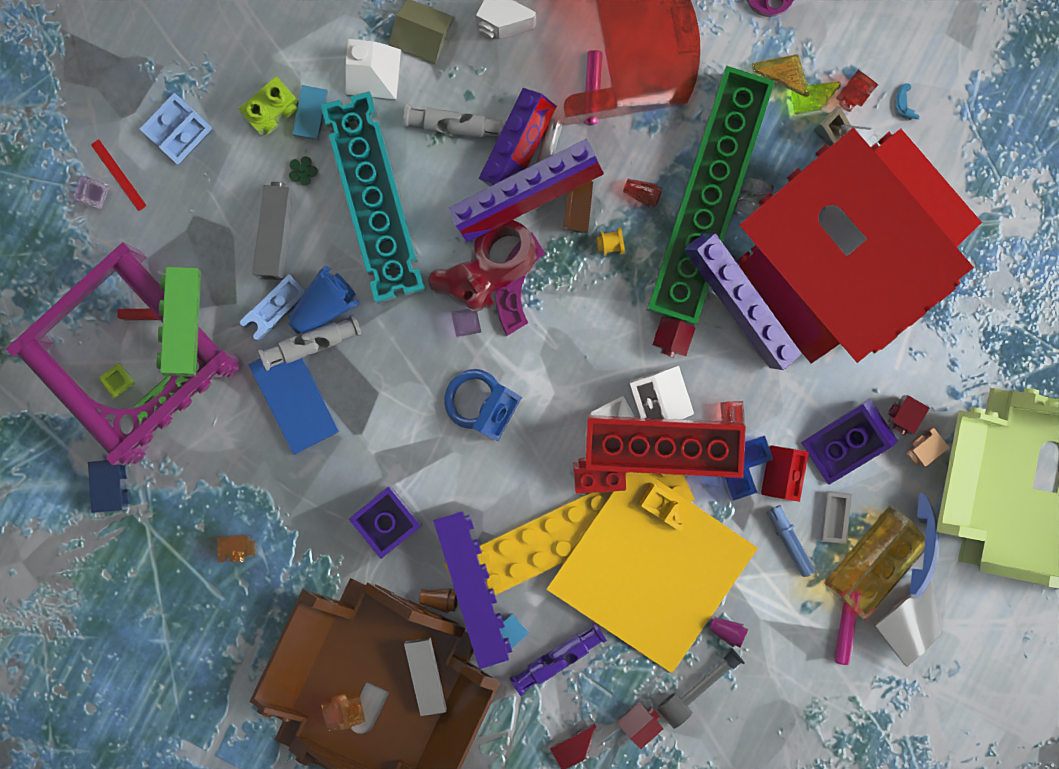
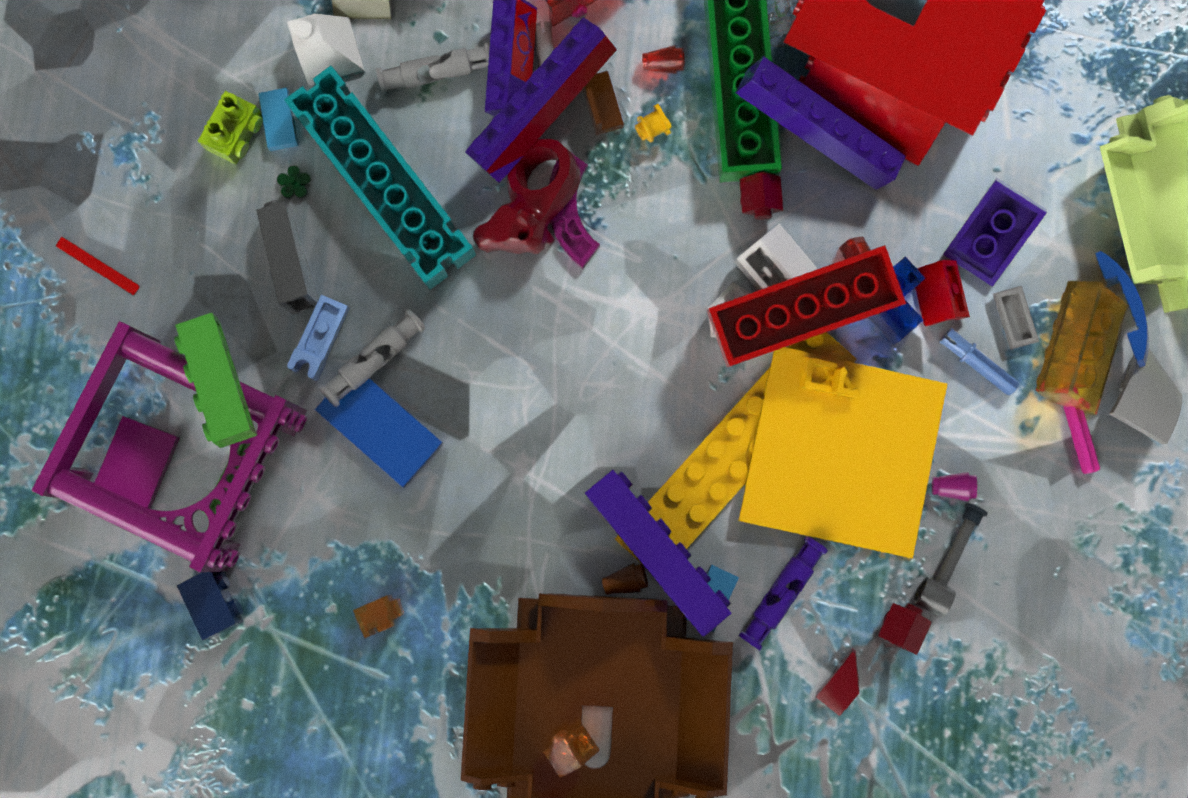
camera: 15 degrees left, 5 degrees down
clear purple slope [73,176,110,209] -> none
lime tile [98,363,135,399] -> none
red tile [117,308,160,321] -> none
light blue slope [140,93,212,165] -> none
blue cone [289,266,359,334] -> none
dark purple brick [349,486,422,559] -> none
light grey tile [404,637,447,716] -> none
blue tile [444,369,522,441] -> none
clear purple slope [451,309,482,338] -> none
red bracket [573,458,626,493] -> none
dark red brick [887,395,930,436] -> none
light nougat brick [906,428,949,467] -> none
none -> magenta tile [94,416,180,509]

